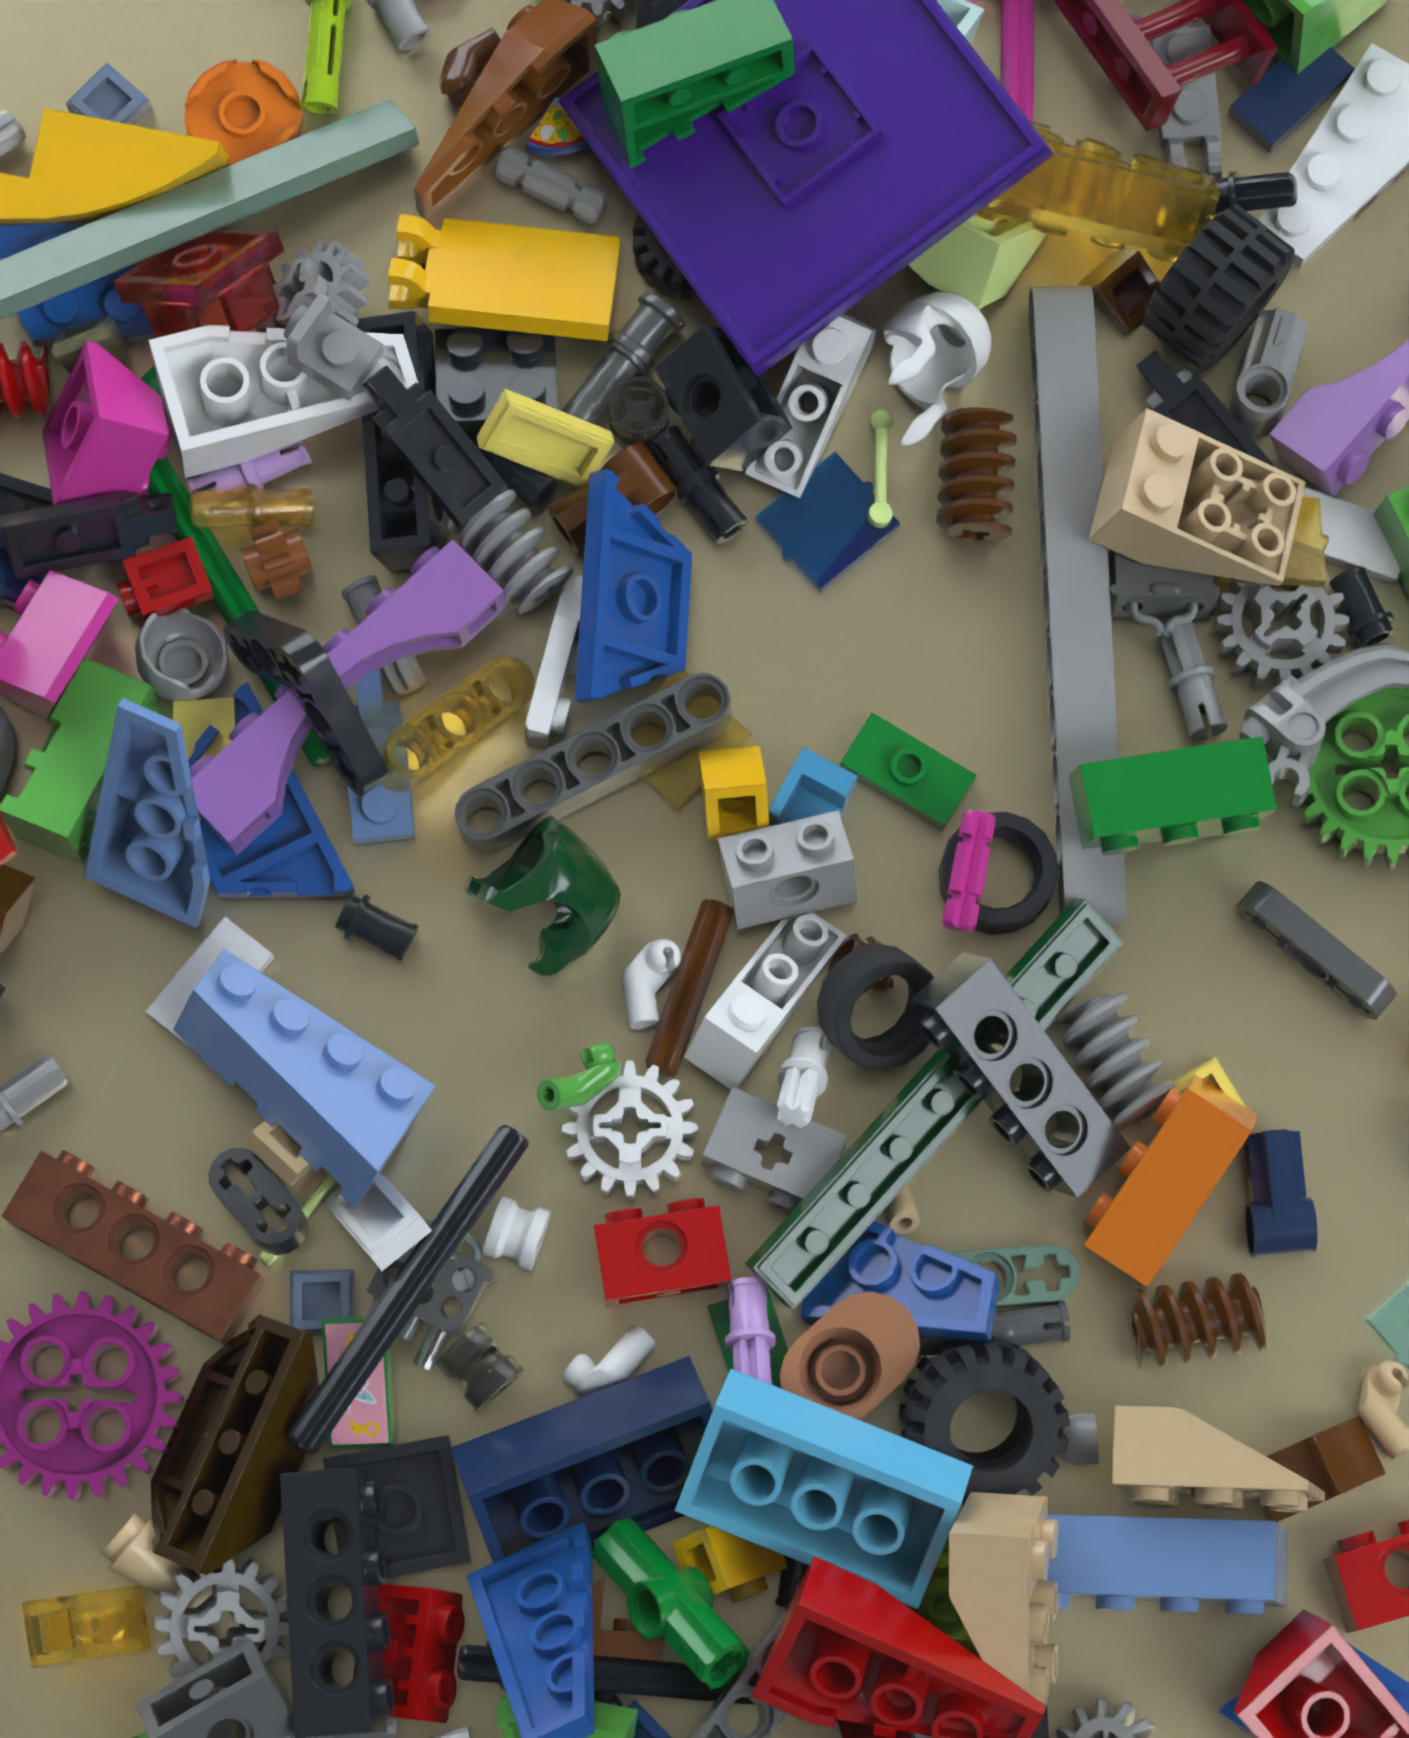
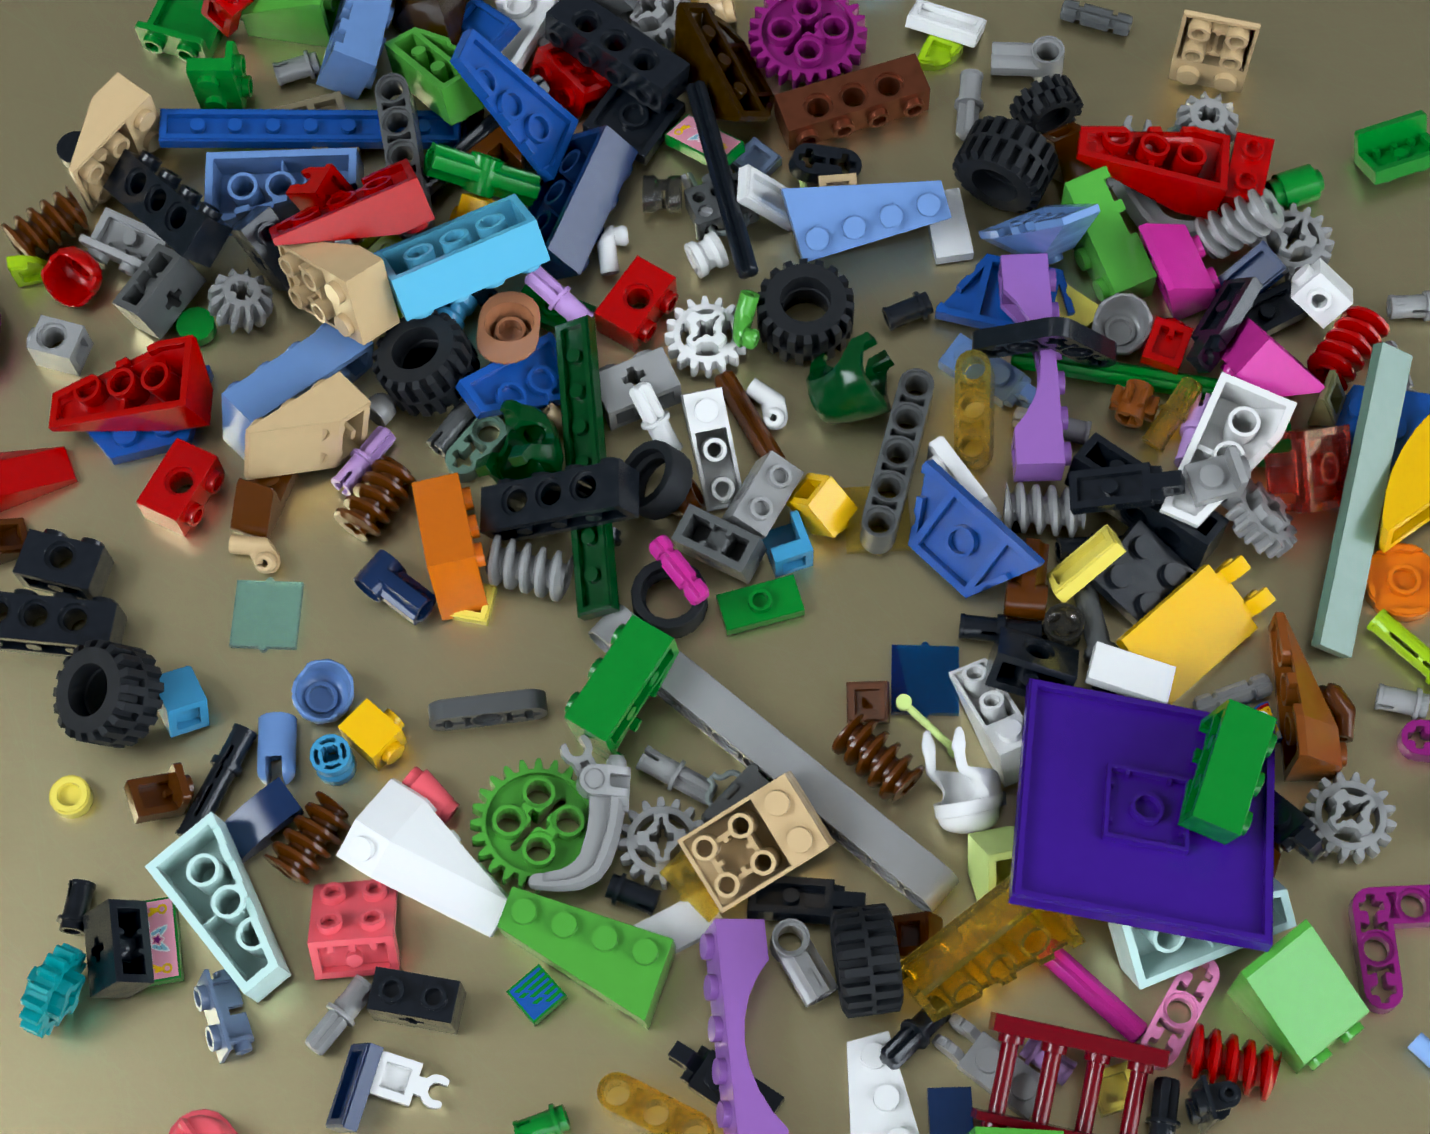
camera: 140 degrees right, 10 degrees down
none -> lavender axle [331,426,396,496]
none -> dark green piece [474,400,564,483]
none -> dark grey brick [671,504,767,584]
none -> black tyre [757,258,854,366]
none -> reddish brown tile [846,681,890,724]
none -> black tyre [952,116,1059,213]
none -> white tile [1084,641,1176,704]

